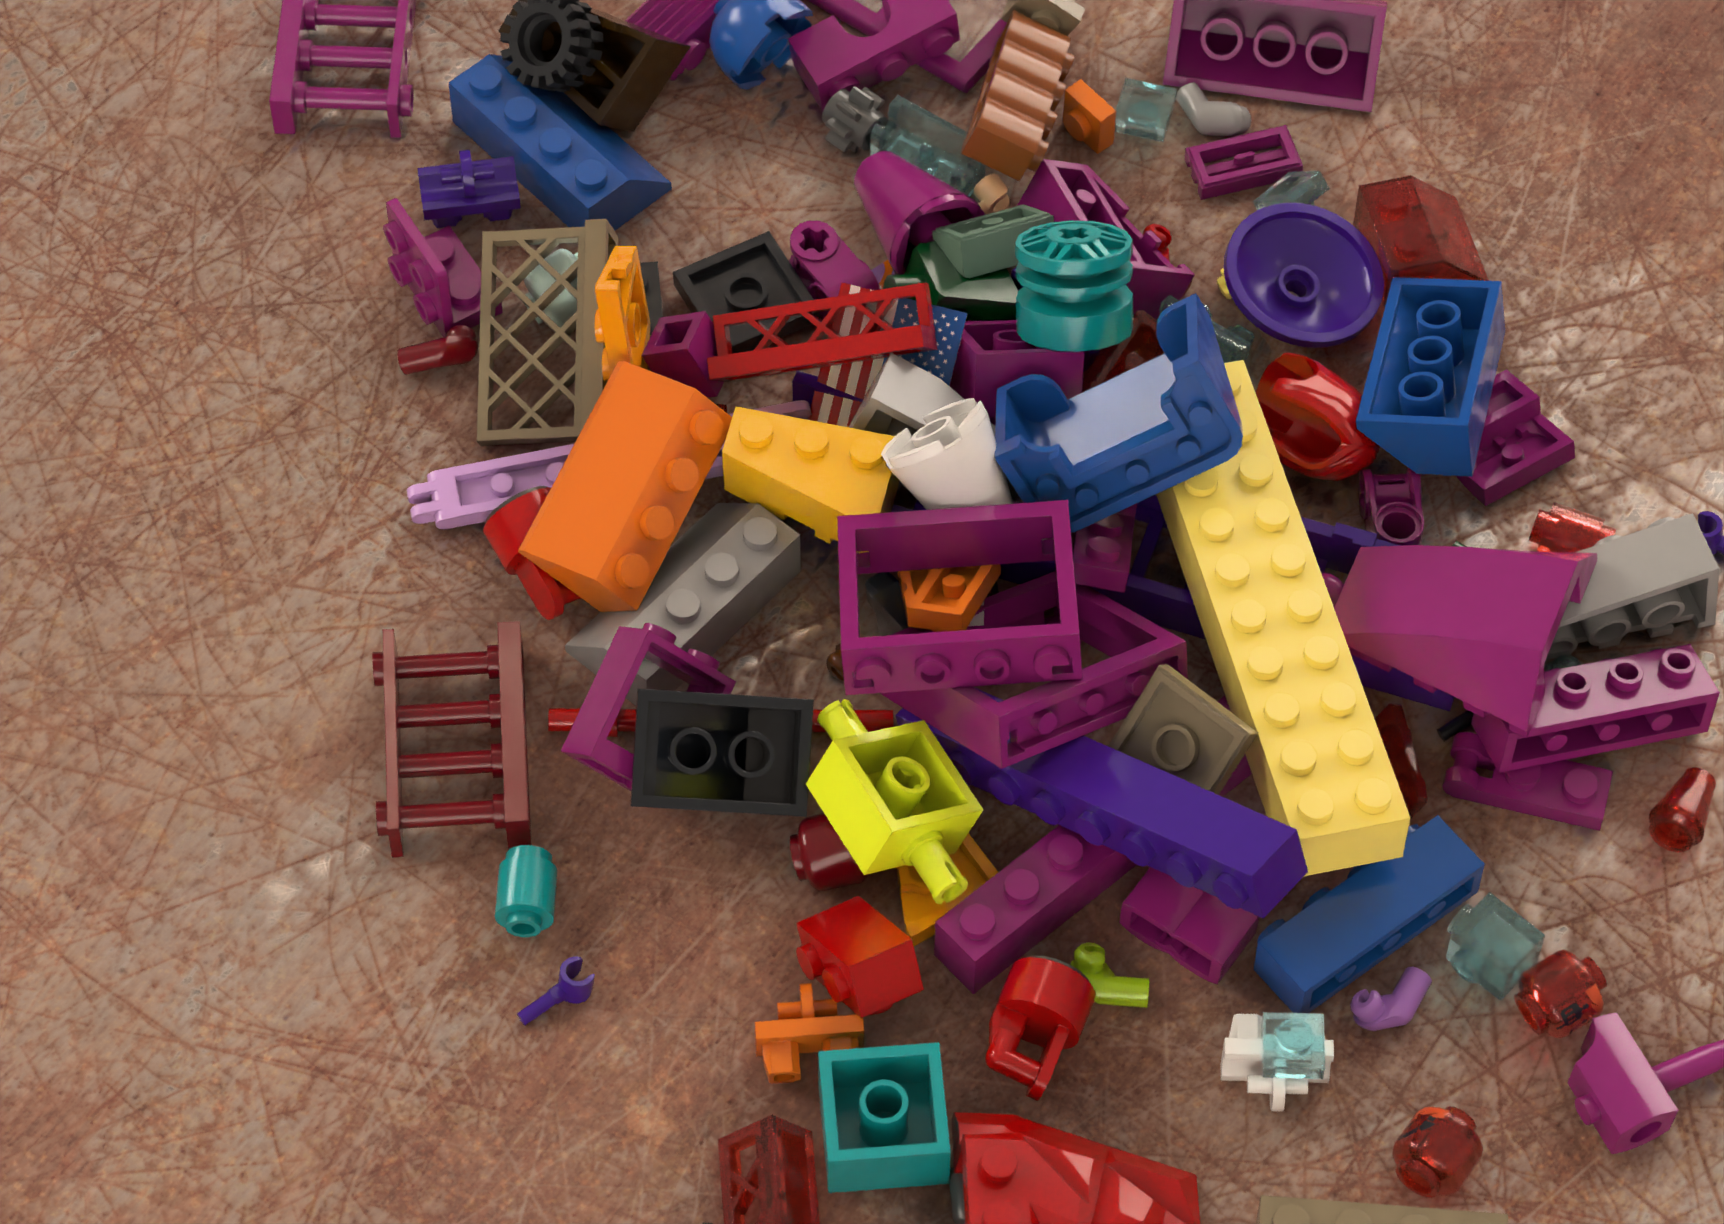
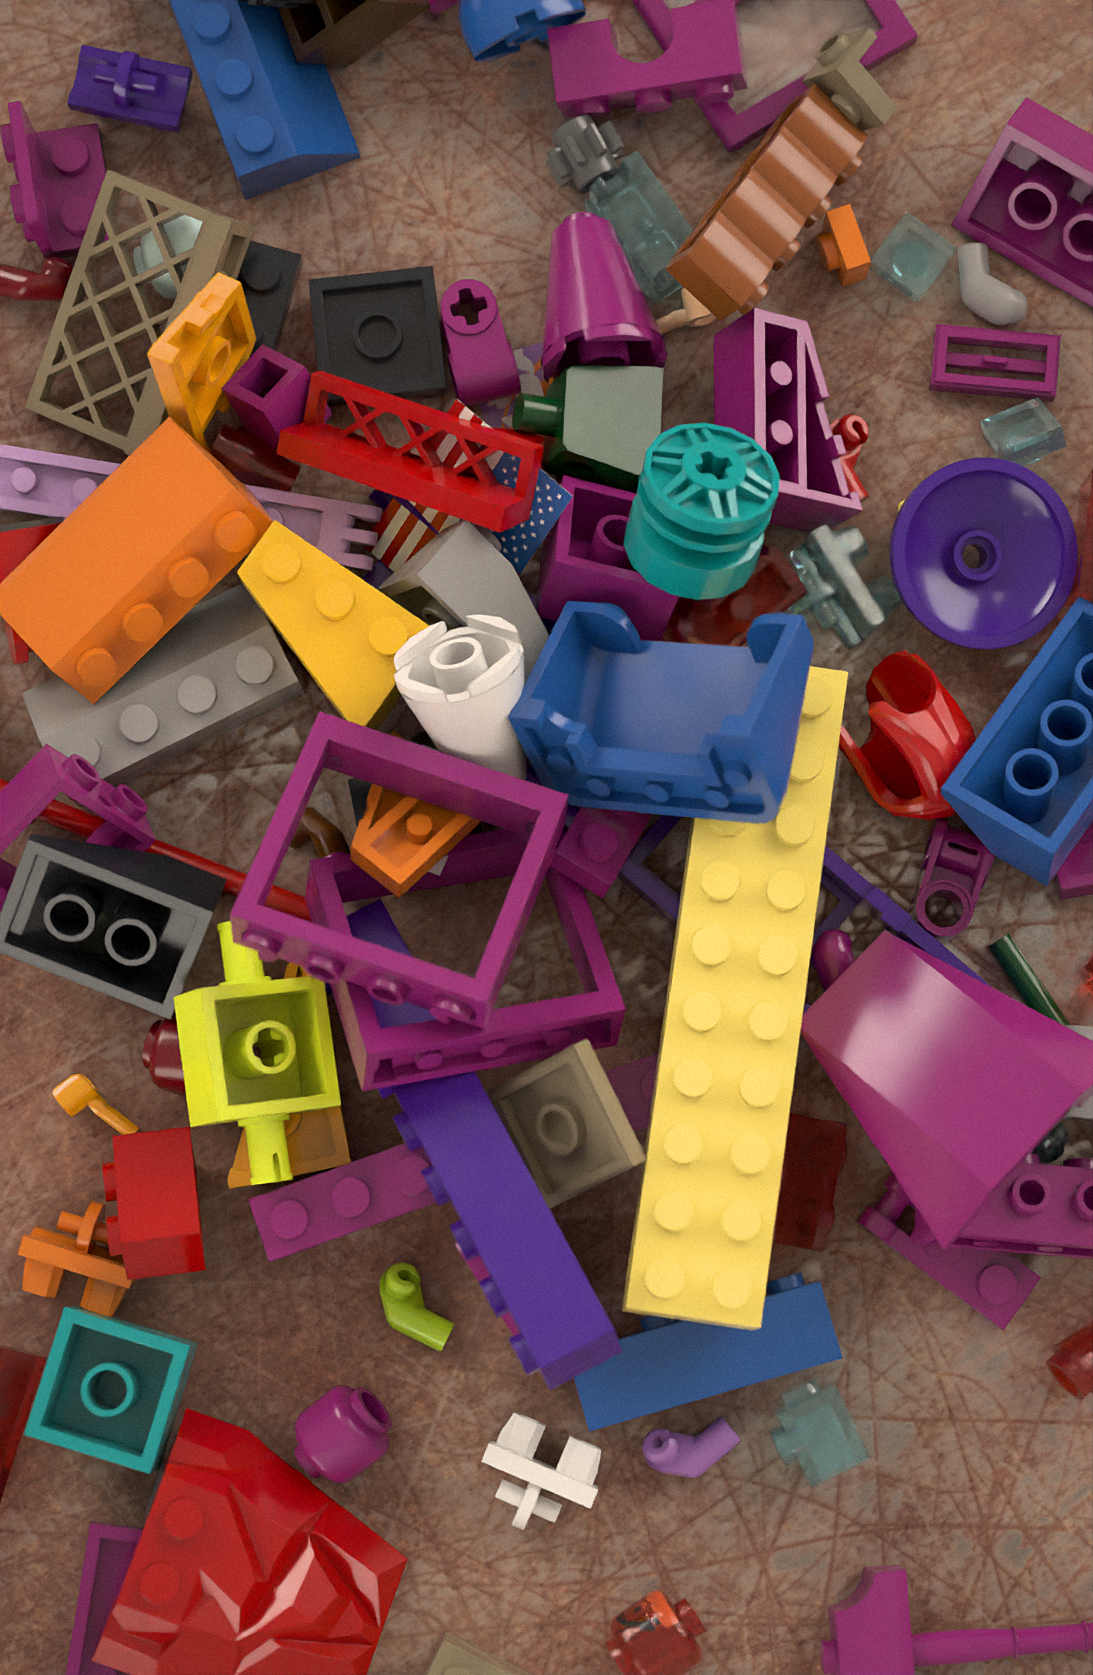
camera: 25 degrees right, 25 degrees up
sand green slope [932,204,1054,278] -> none
red piece [985,956,1096,1101] -> none
clear light blue plate [1261,1012,1325,1079] -> none
clear red head [1514,949,1607,1038] -> none
none -> light orange hand [53,1074,139,1135]
none -> magenta head [294,1385,392,1484]

